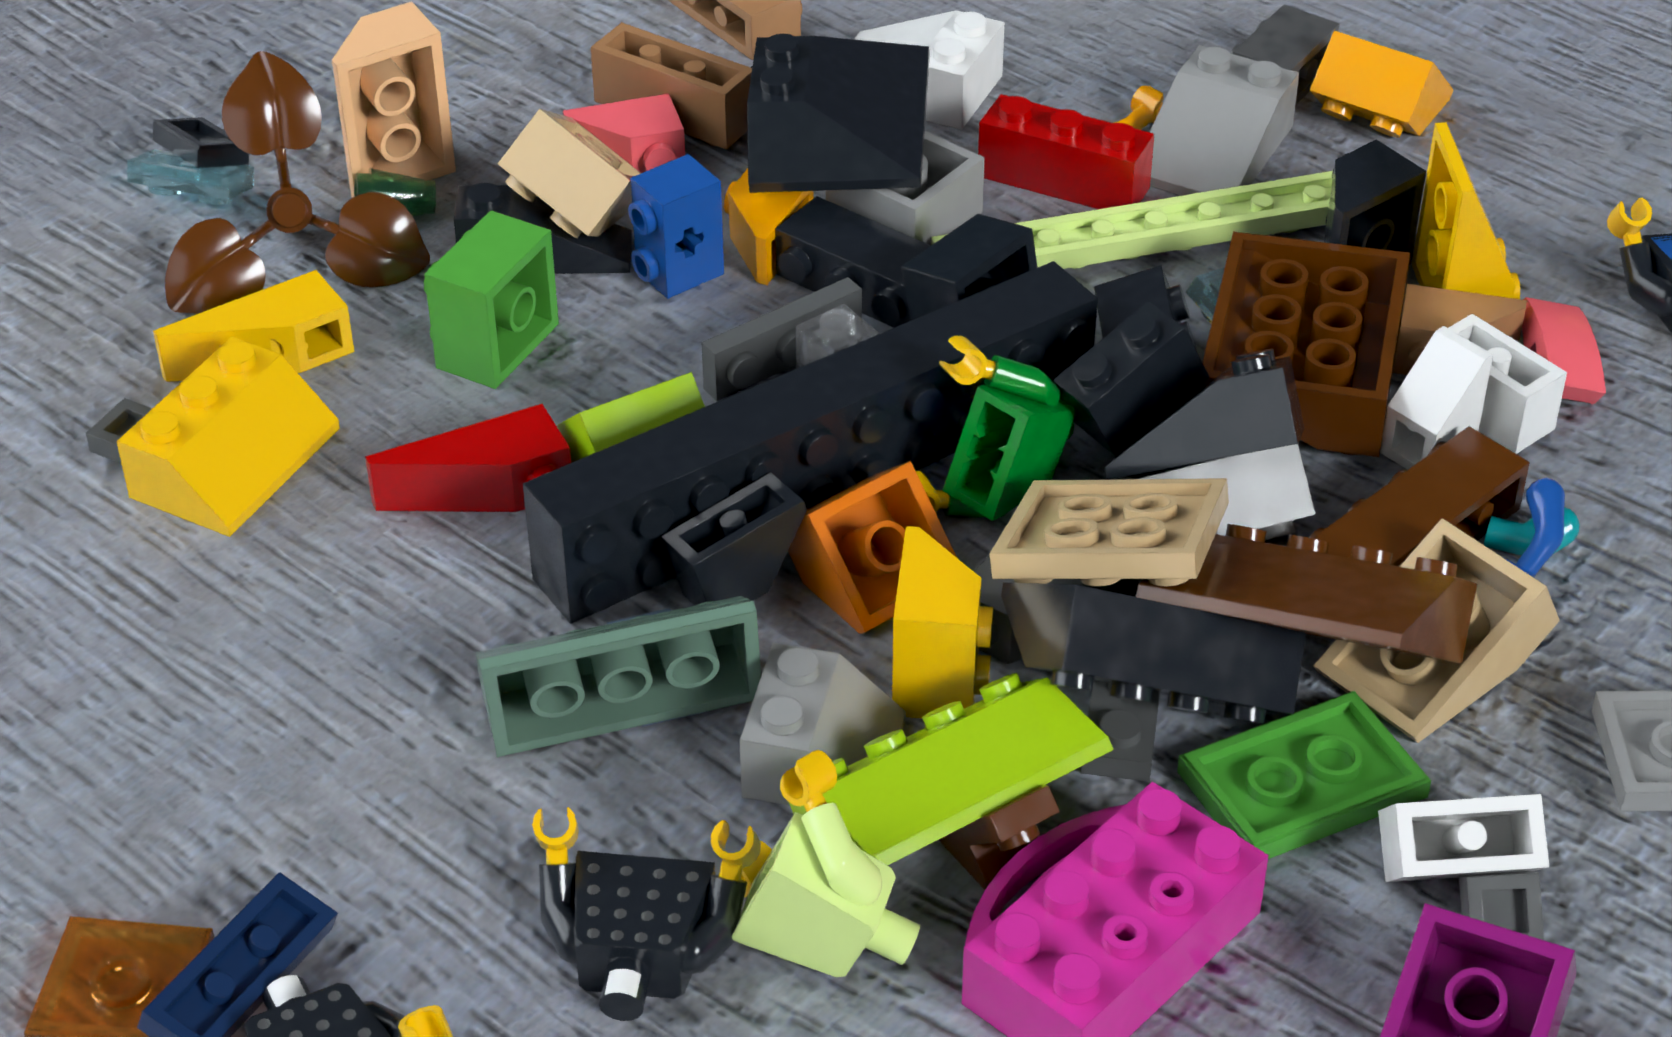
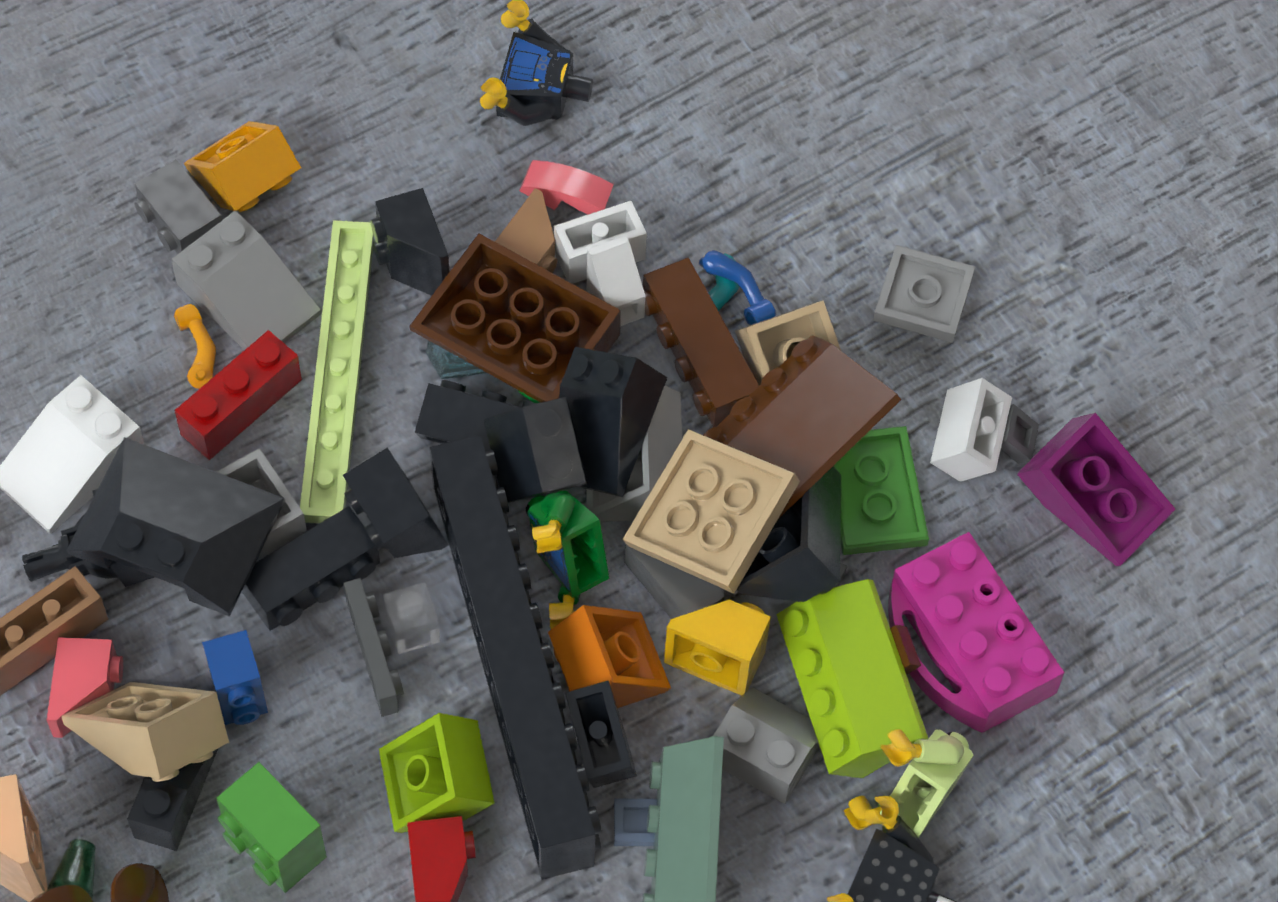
camera: 75 degrees left, 20 degrees up
light orange slope [724,168,814,285] -> none
yellow slope [1412,122,1520,299] -> none

